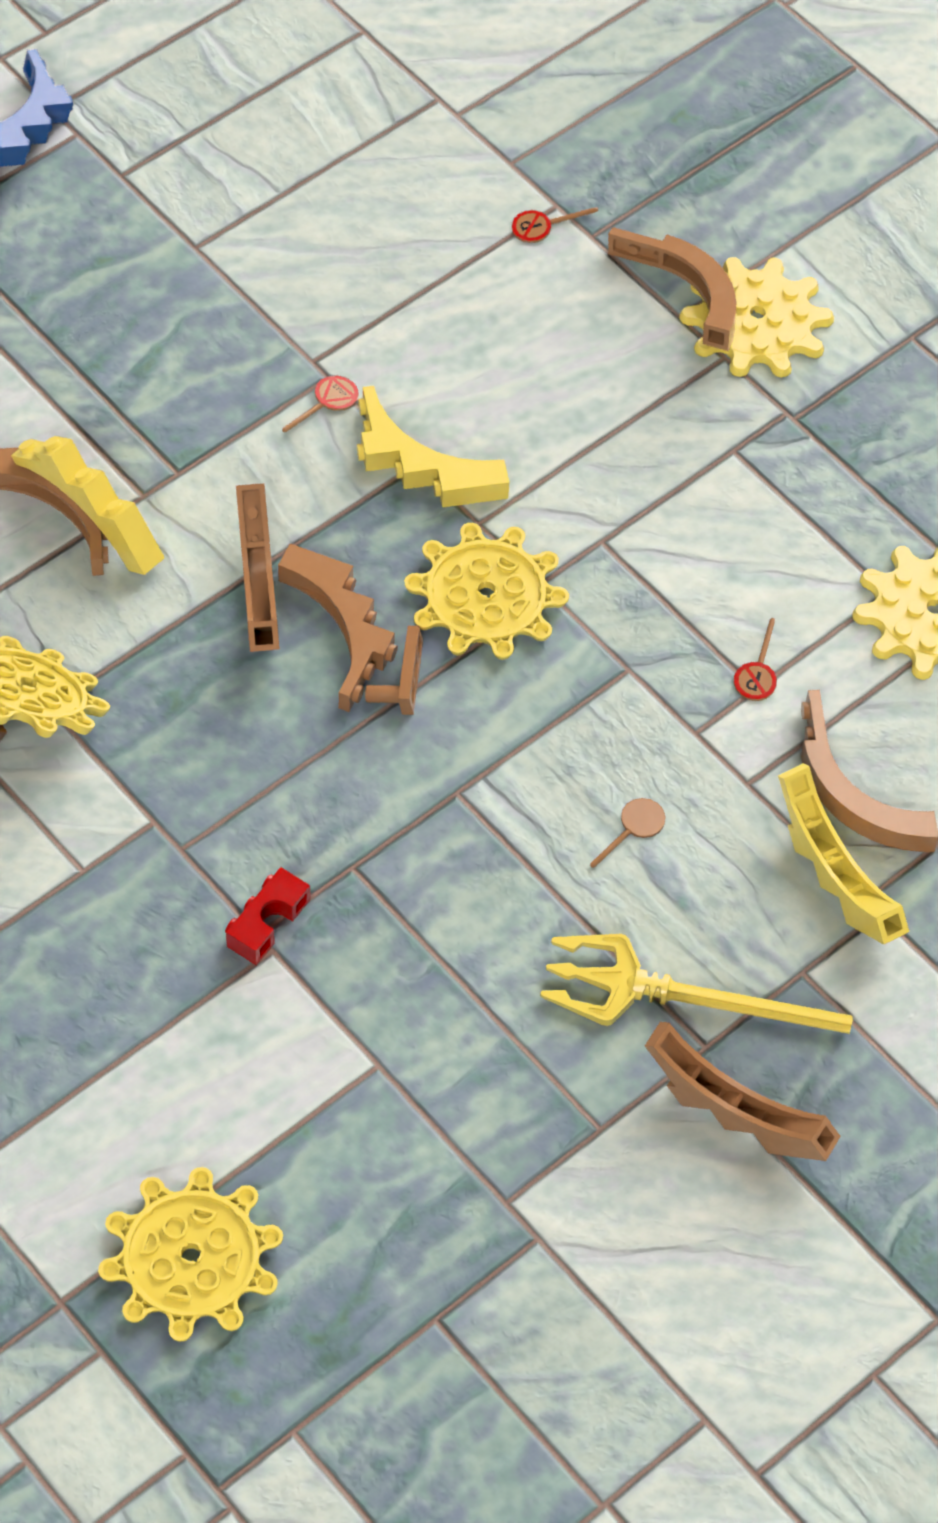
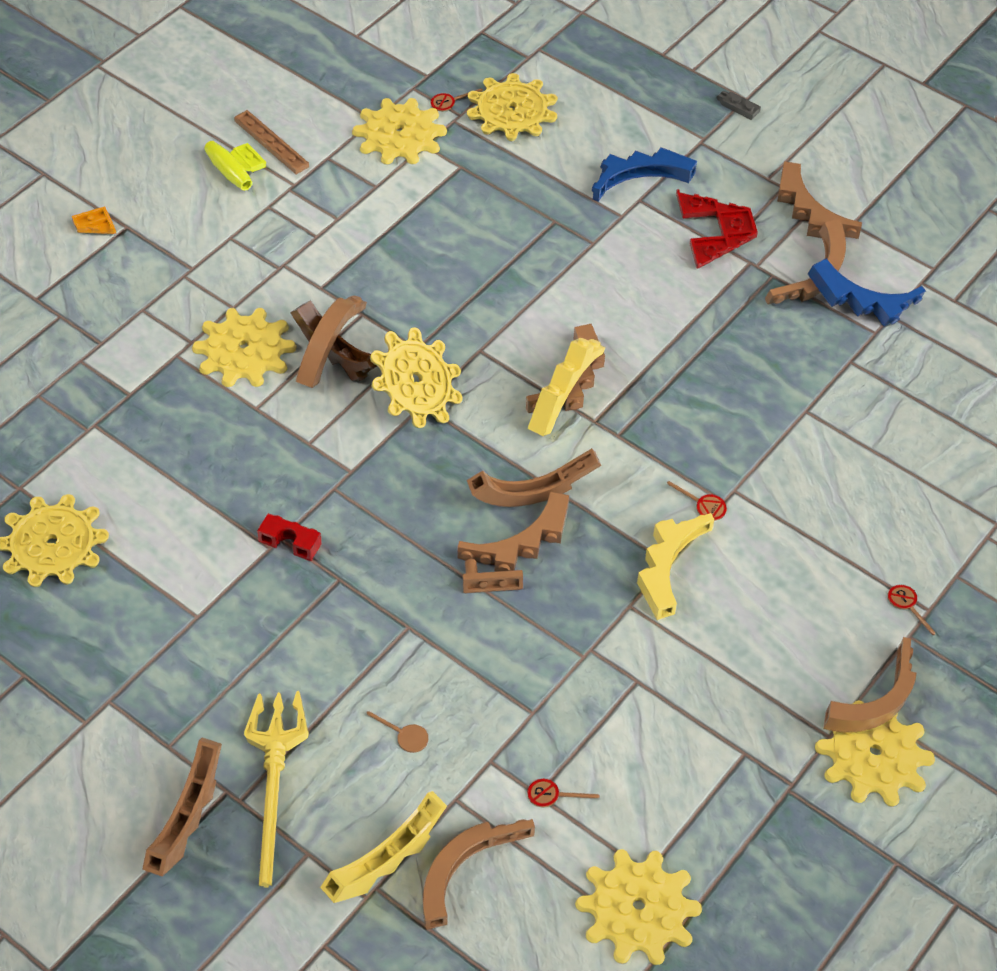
camera: 80 degrees right, 5 degrees down
light yellow plate [404,523,569,660] -> none

